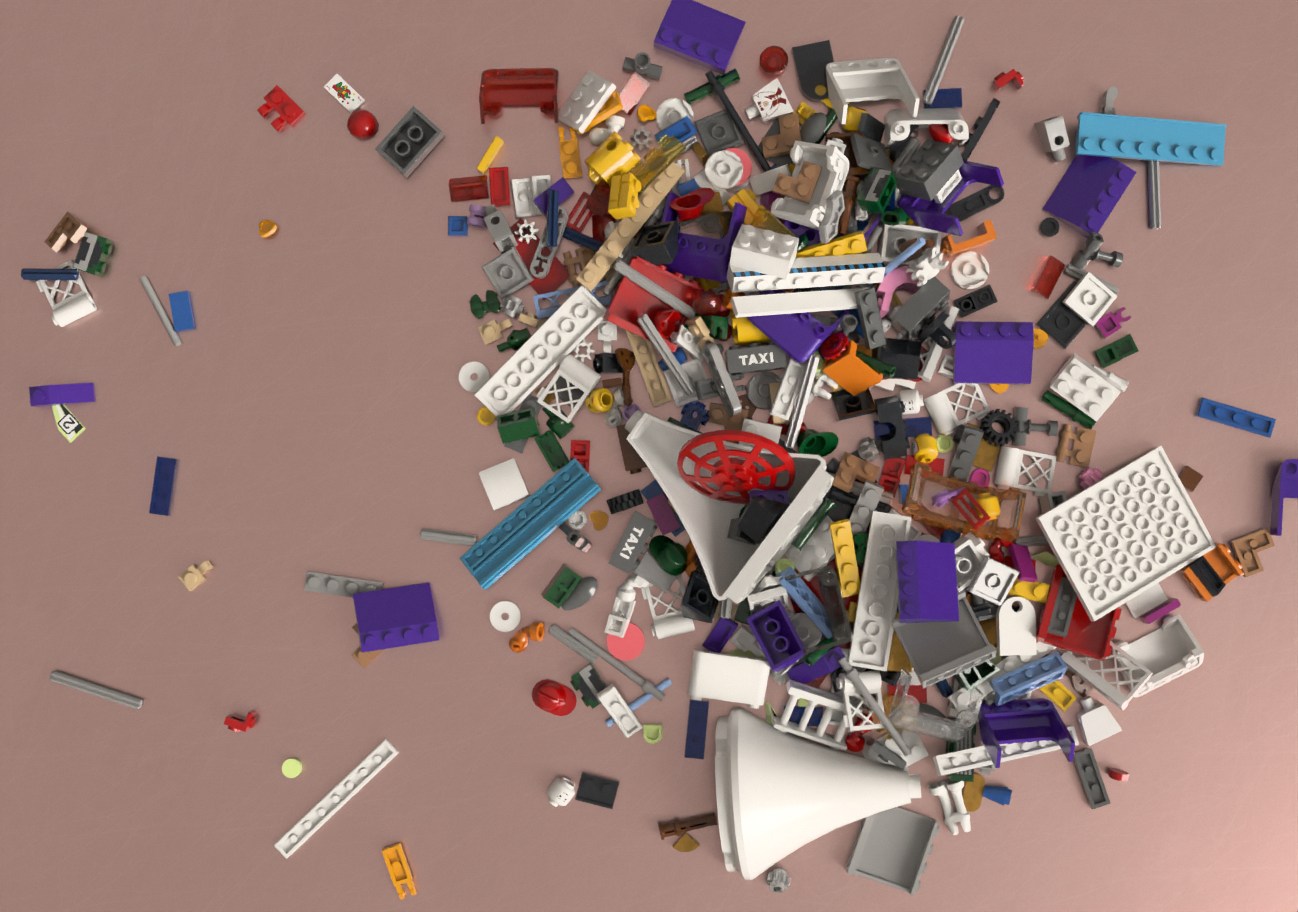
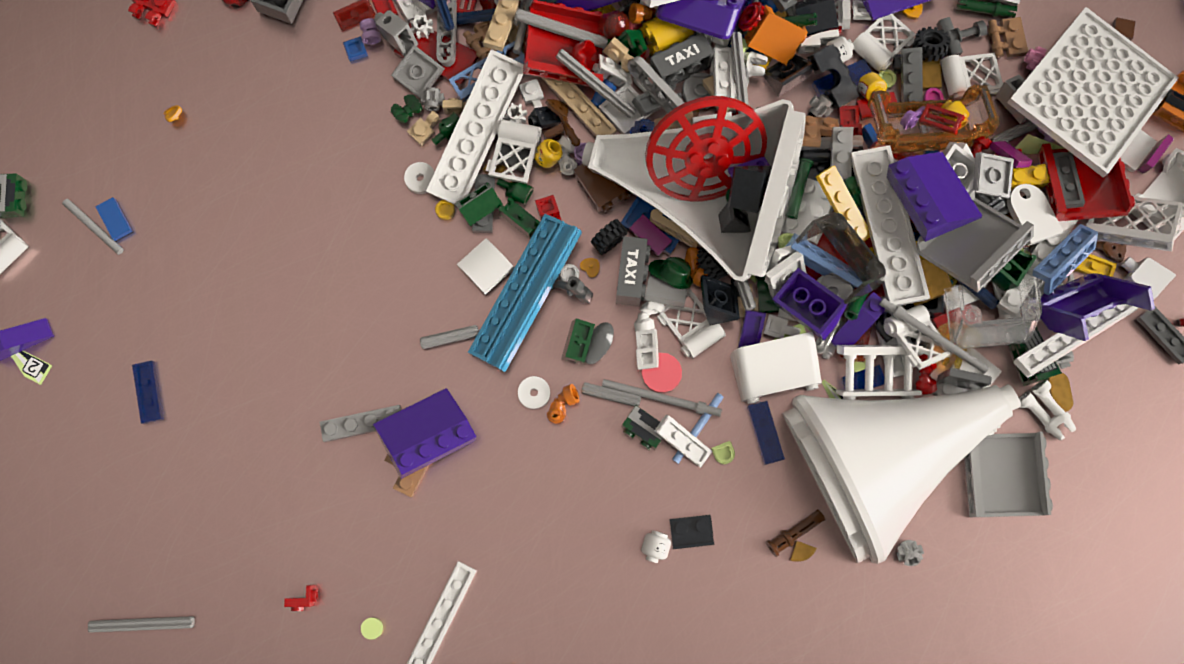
camera: 20 degrees left, 10 degrees down
tan plate [178,560,213,592] -> none
red piece [532,679,577,716] -> none
blue cone [983,786,1012,806] -> none

